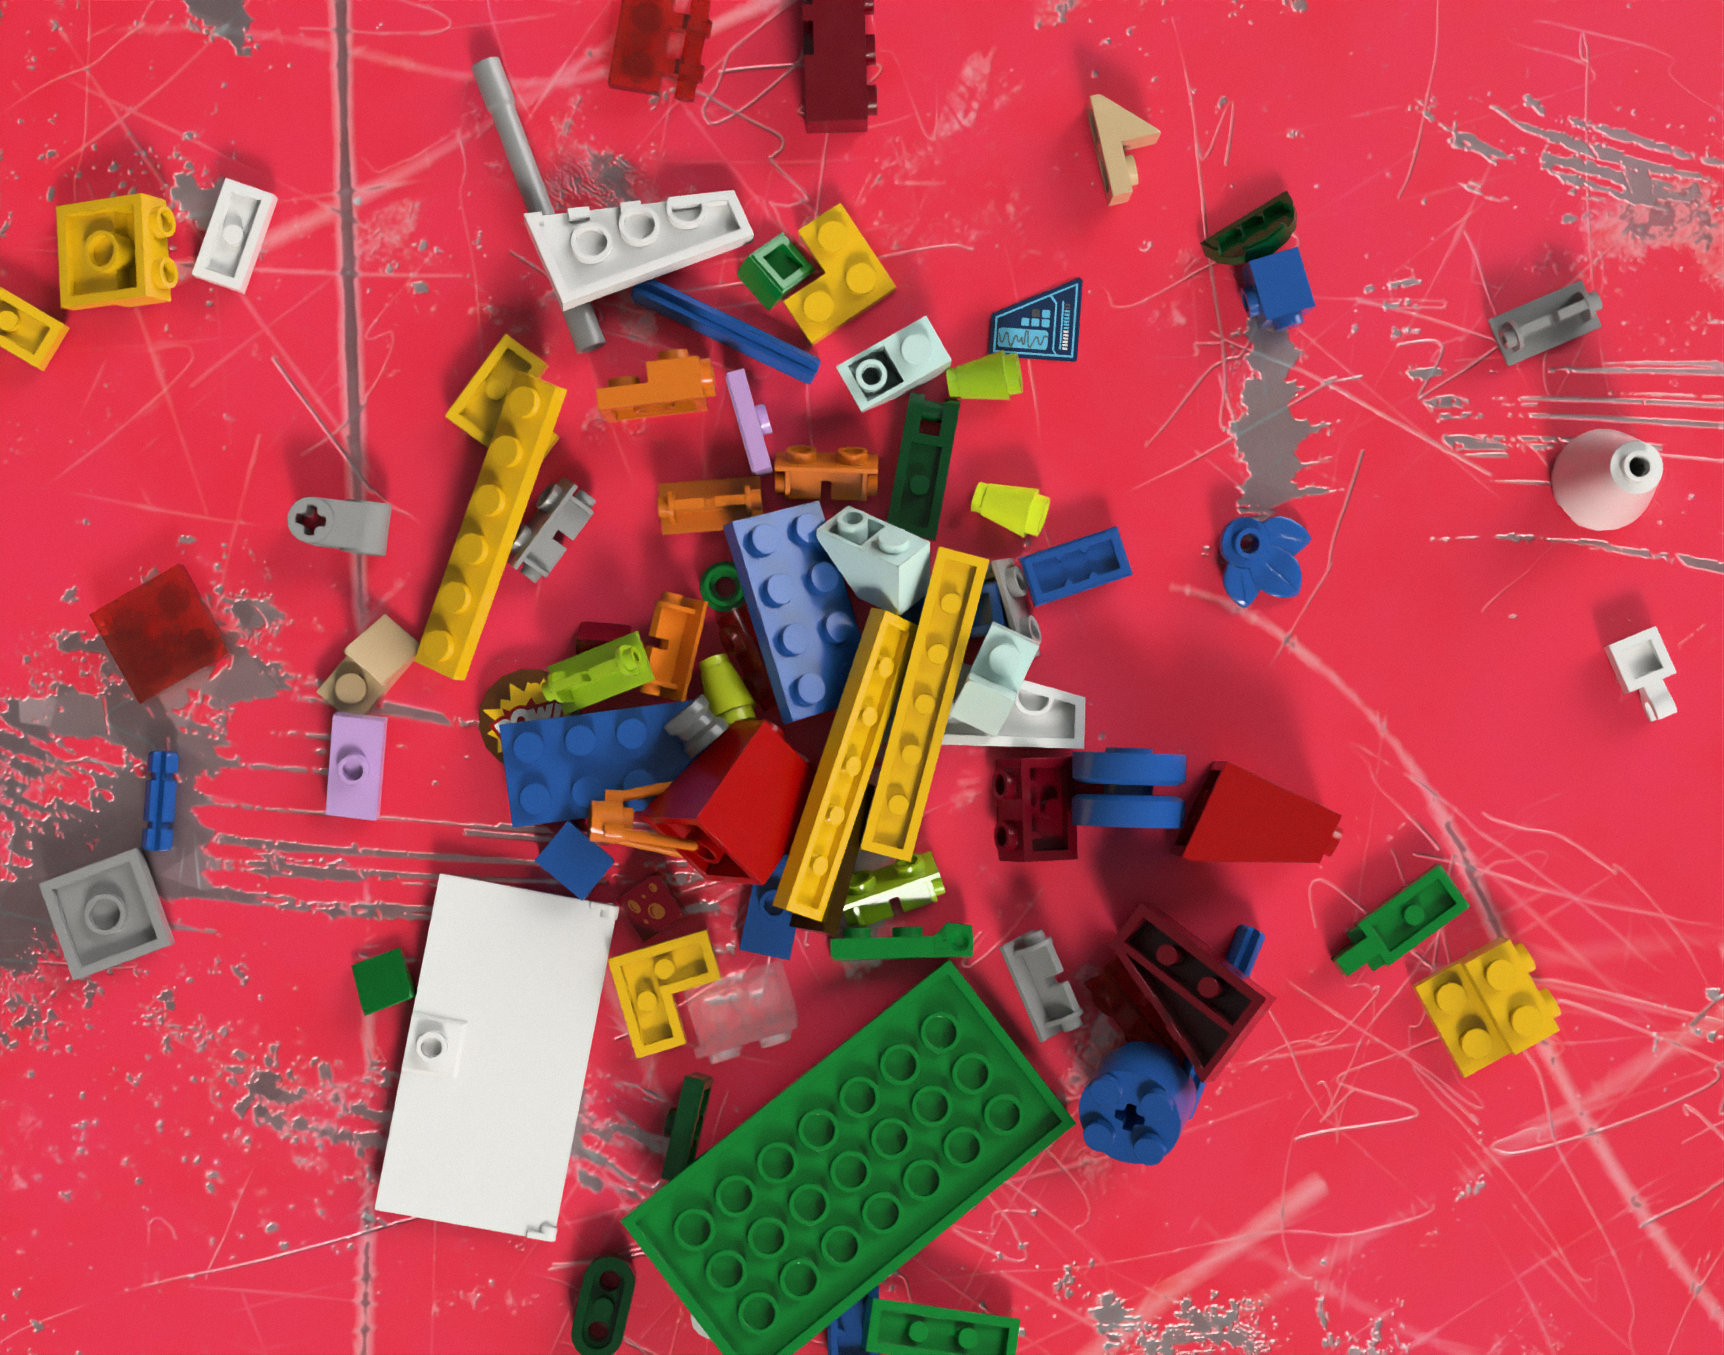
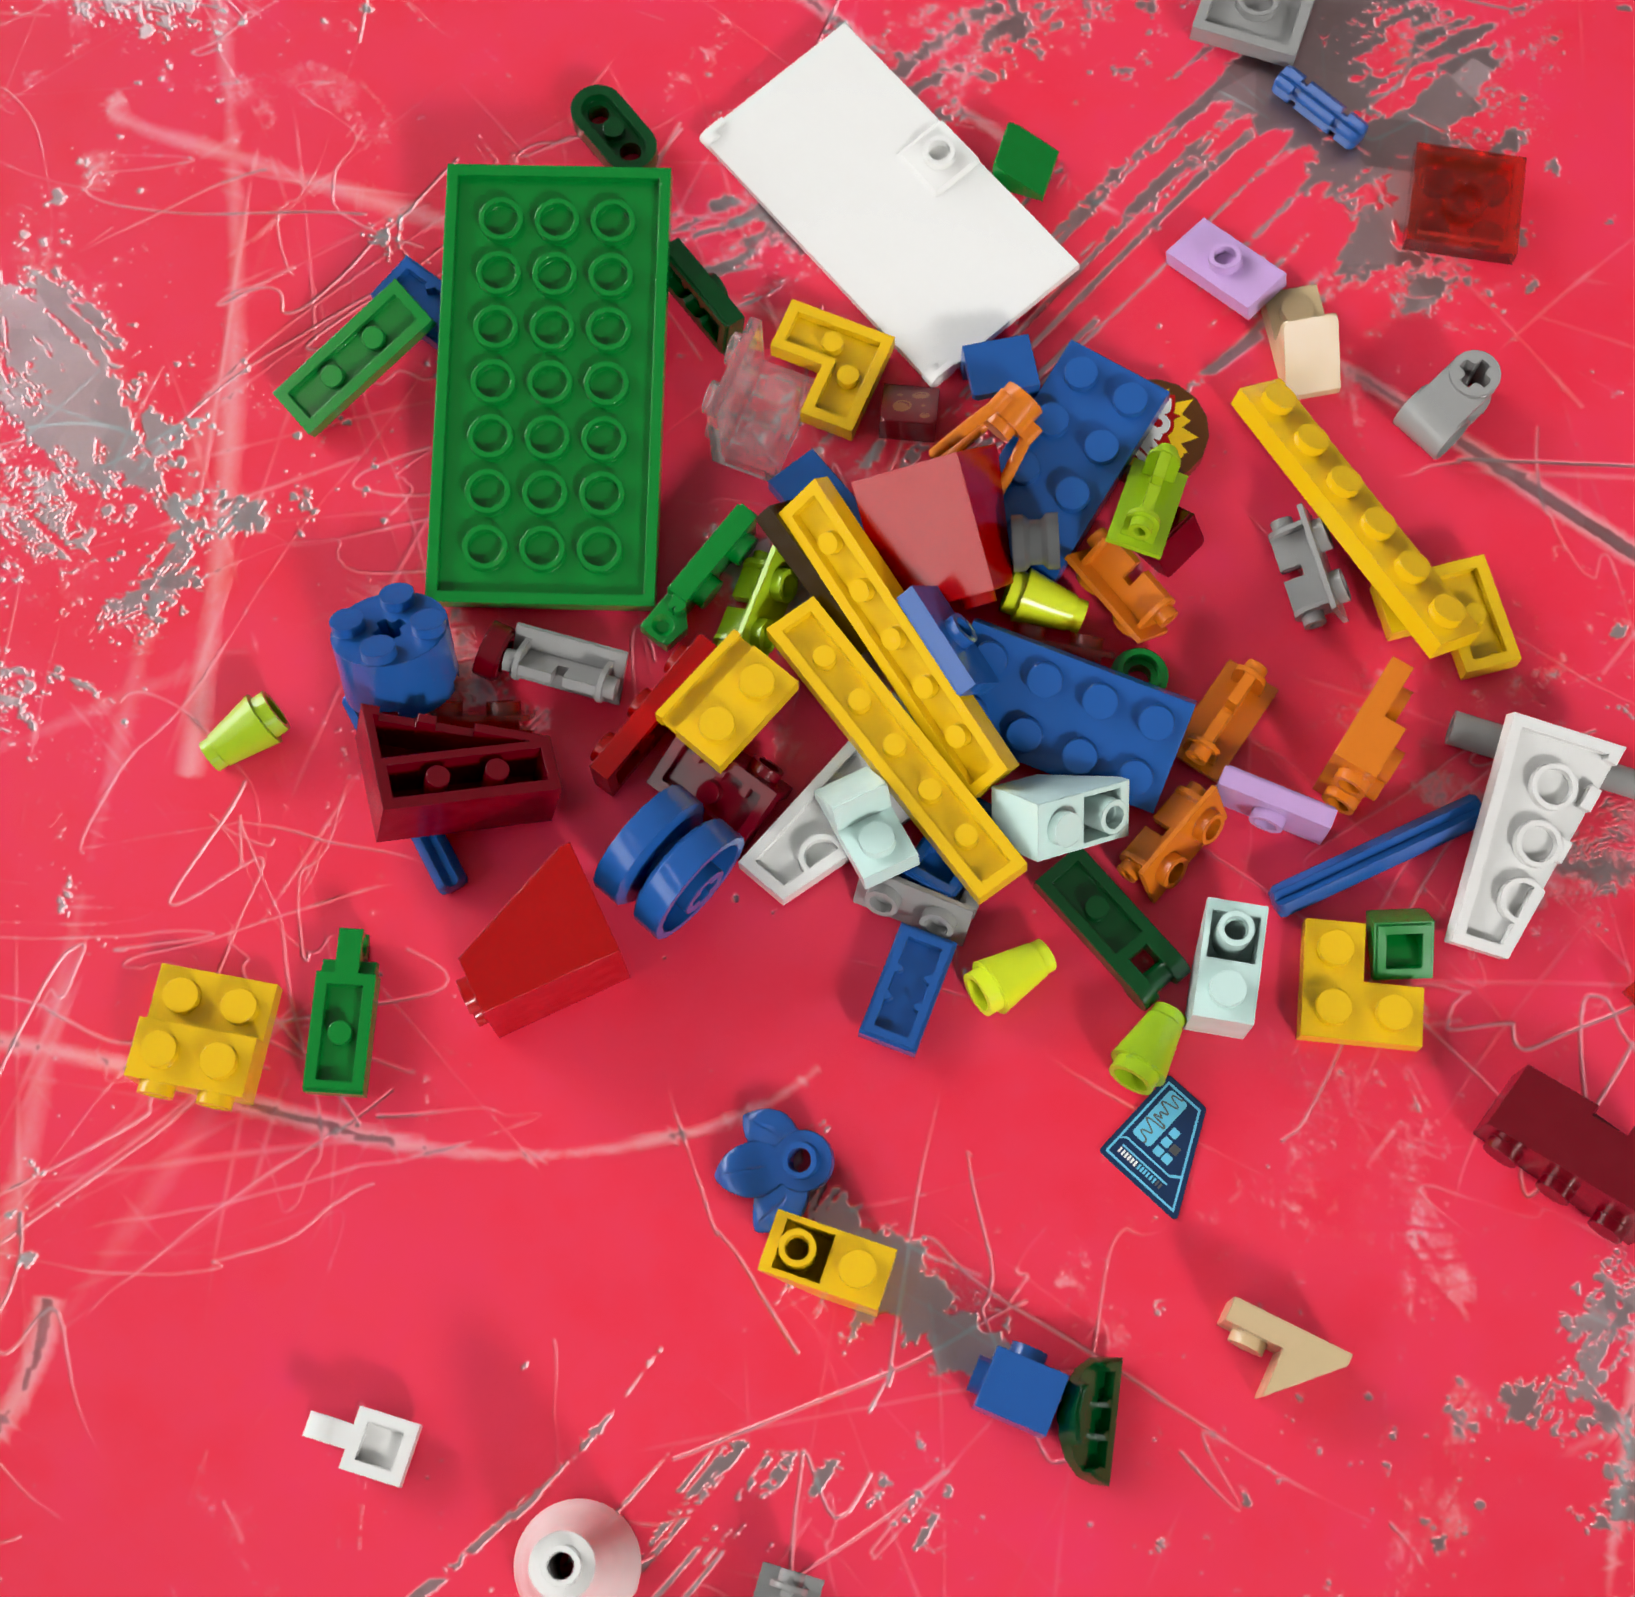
camera: 135 degrees right, 15 degrees down
none -> lime cone [199,691,291,771]
none -> dark red tile [472,620,515,681]
none -> red plate [589,633,717,797]
none -> yellow plate [655,629,799,774]
none -> yellow slope [757,1209,898,1317]
none -> blue plate [897,585,1000,696]

